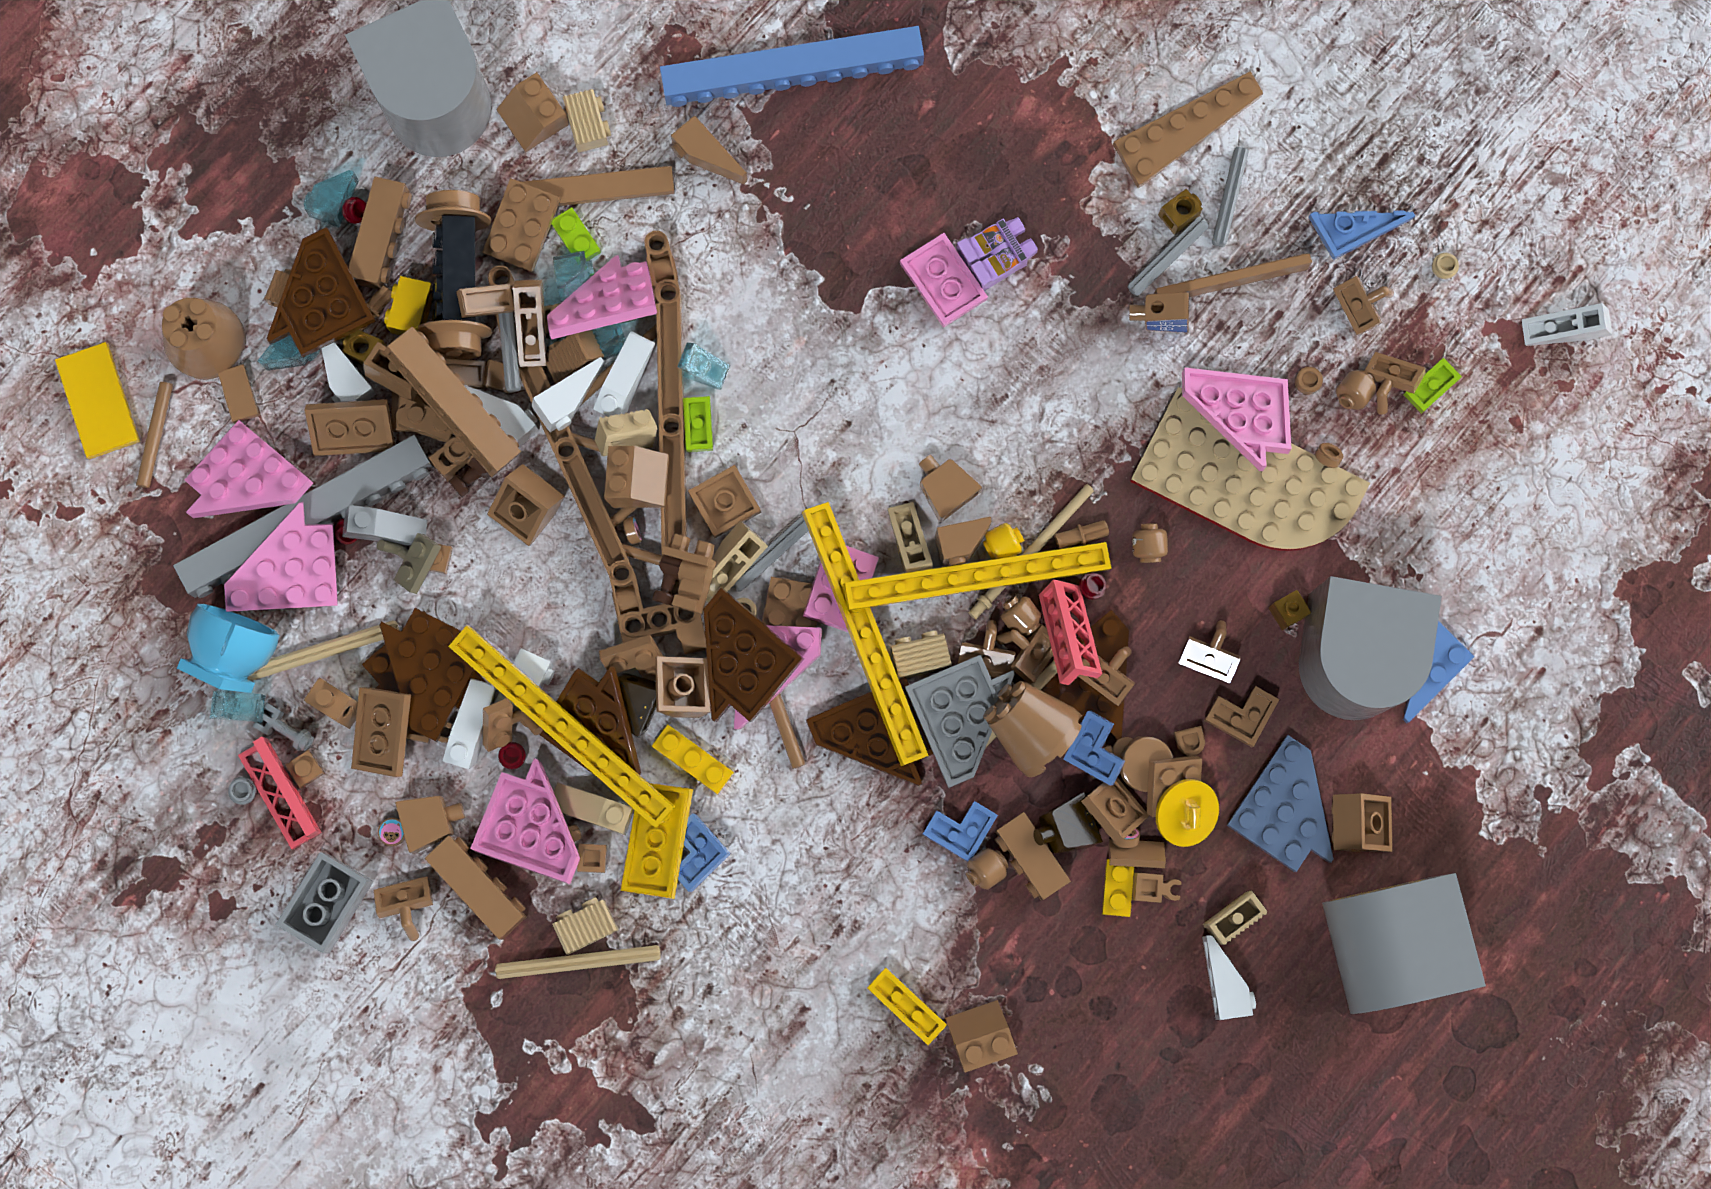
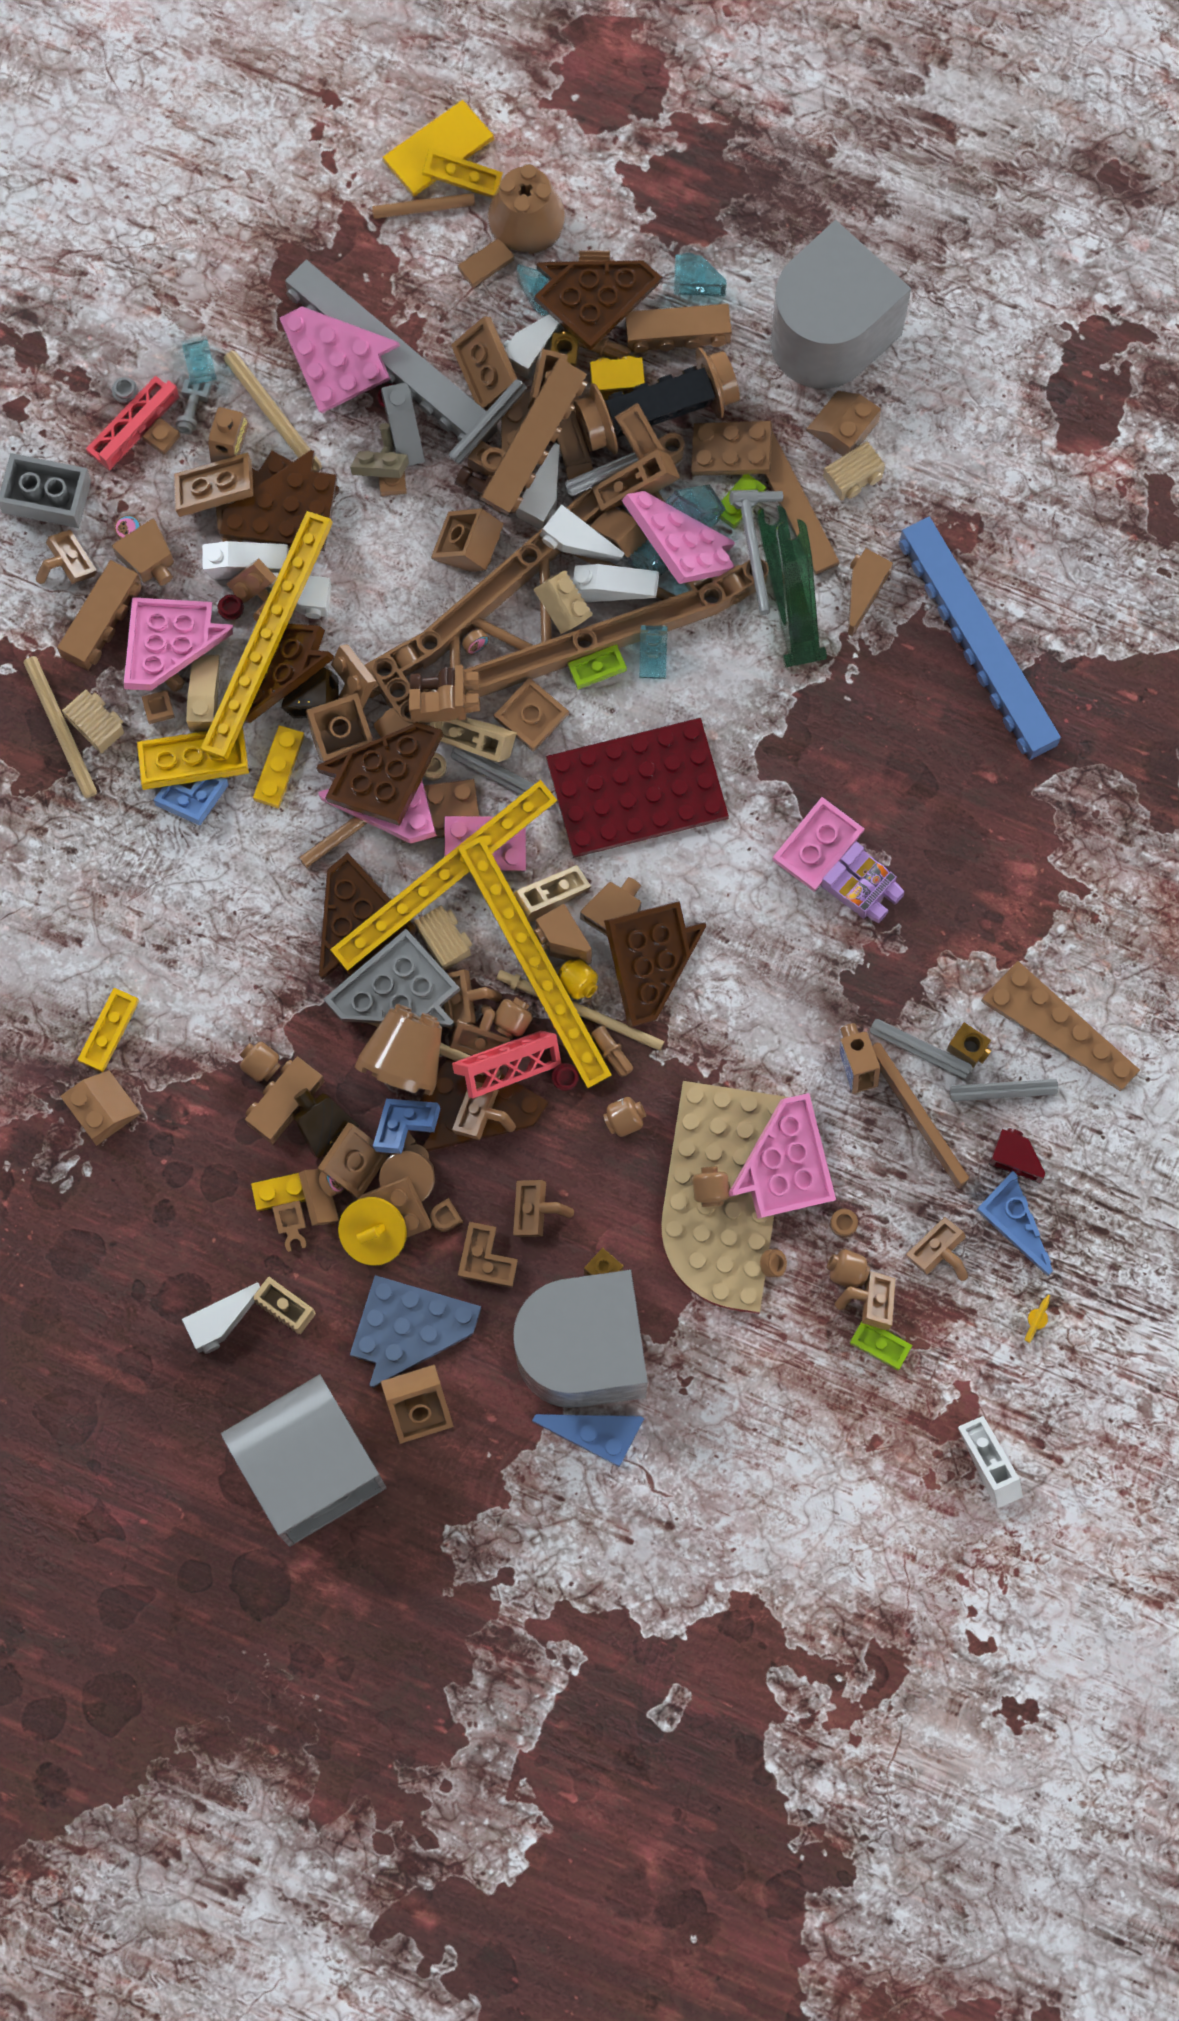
camera: 75 degrees right, 5 degrees down
medium azure plate [177,604,280,693] -> none
bright pink wing [185,420,313,518] -> none
dark red plate [342,197,366,224] -> none
medium nougat slope [604,446,669,508] -> none
medium blue plate [922,801,998,862] -> none
tan plate [1432,253,1459,279] -> none
none -> yellow plate [422,148,503,198]
none -> light grey axle [449,379,527,464]
none -> dark red plate [546,717,729,858]
none -> reddish brown wing [604,901,706,1027]
none -> medium nougat head [692,1166,730,1207]
none -> light grey bar [729,490,783,615]
none -> clear green piece [757,505,827,668]
none -> dark red slope [988,1128,1046,1184]
none -> yellow piece [1024,1295,1050,1343]

